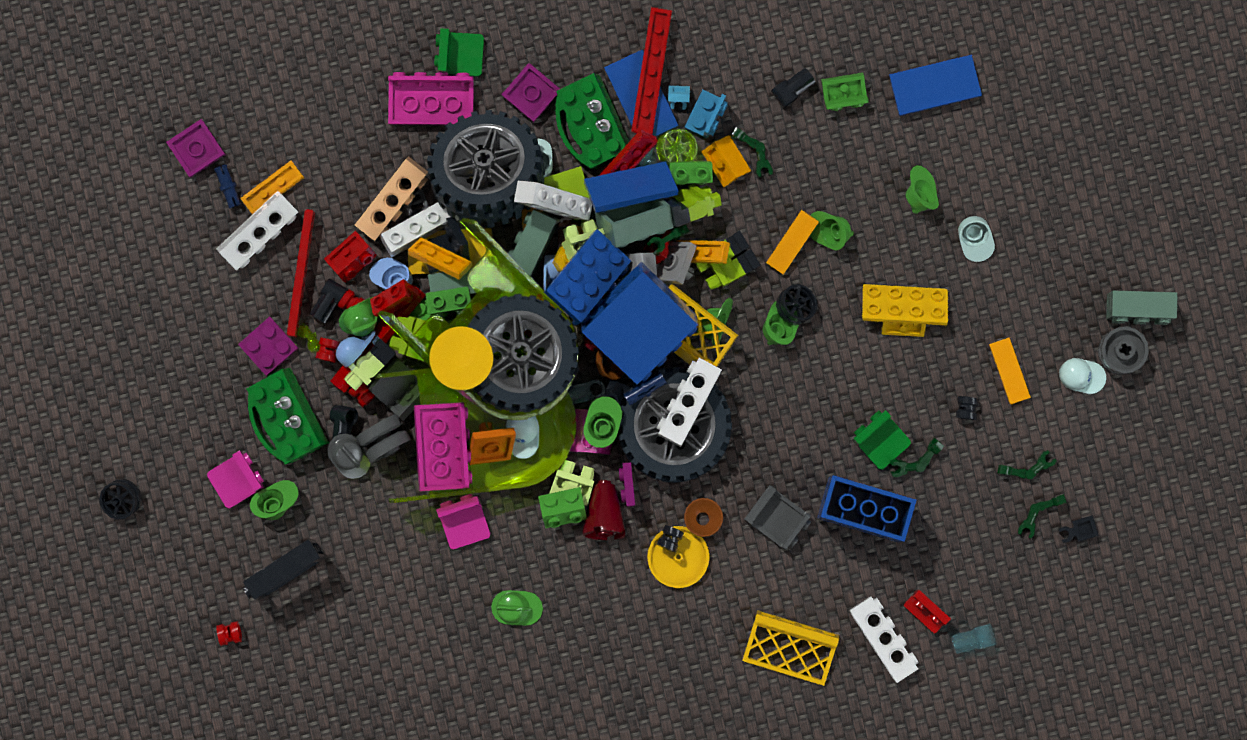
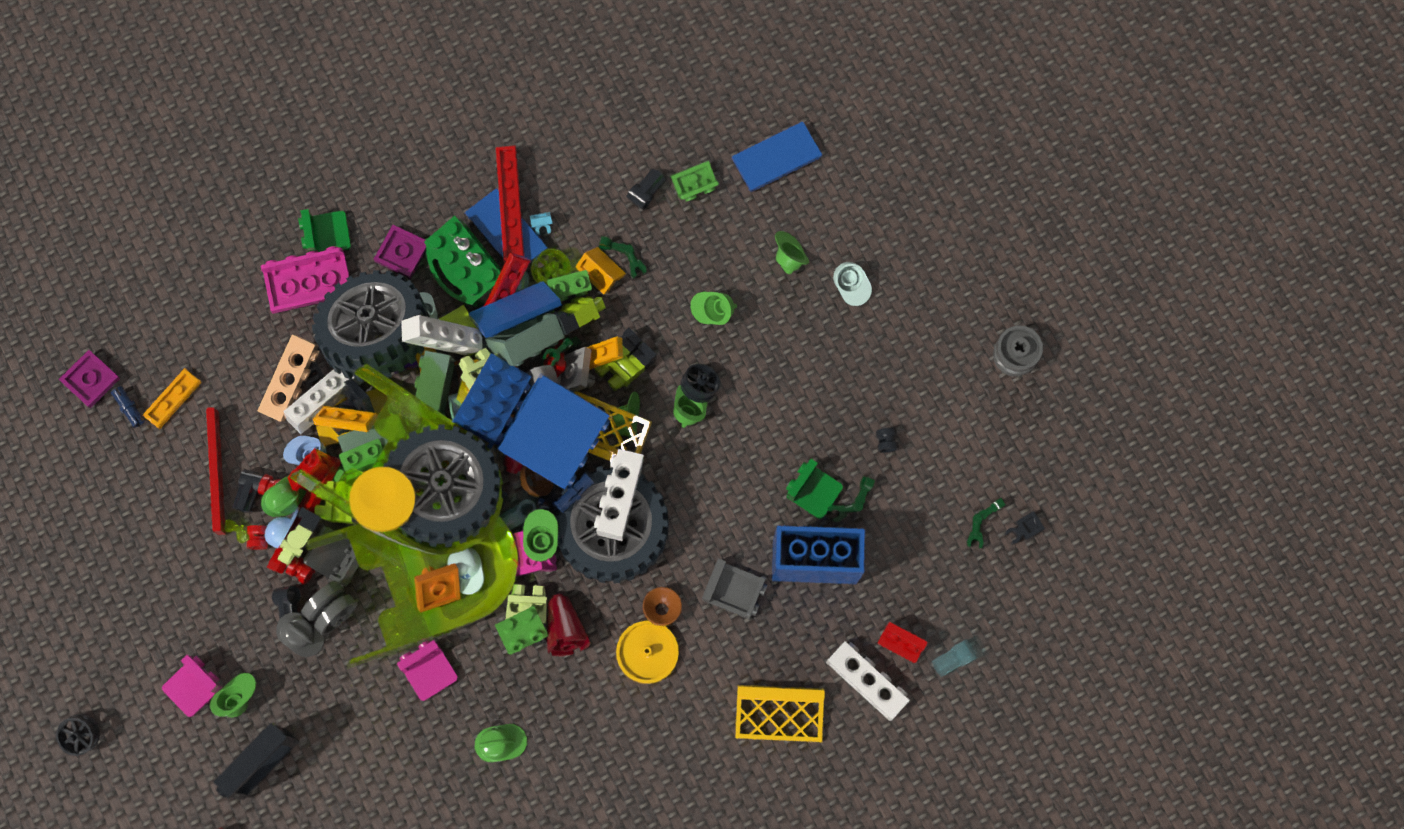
camera: 25 degrees left, 10 degrees down
white brick [216,191,298,270] -> none
magenta plate [238,316,298,376] -> none
green piece [247,368,329,465] -> none
red bracket [324,231,377,283] -> none
dark pink bracket [414,402,472,491] -> none
magenta plate [619,462,635,507] -> none
black wheel [657,525,684,553] -> none
dark azure bracket [684,89,728,139] -> none
light orange tile [766,210,819,275] -> none
yellow bracket [862,284,948,337] -> none
light orange tile [989,337,1031,405] -> none
dark green piece [997,450,1057,479] -> none
light aqua cap [1059,358,1106,394] -> none
sand green piece [1106,291,1177,325] -> none

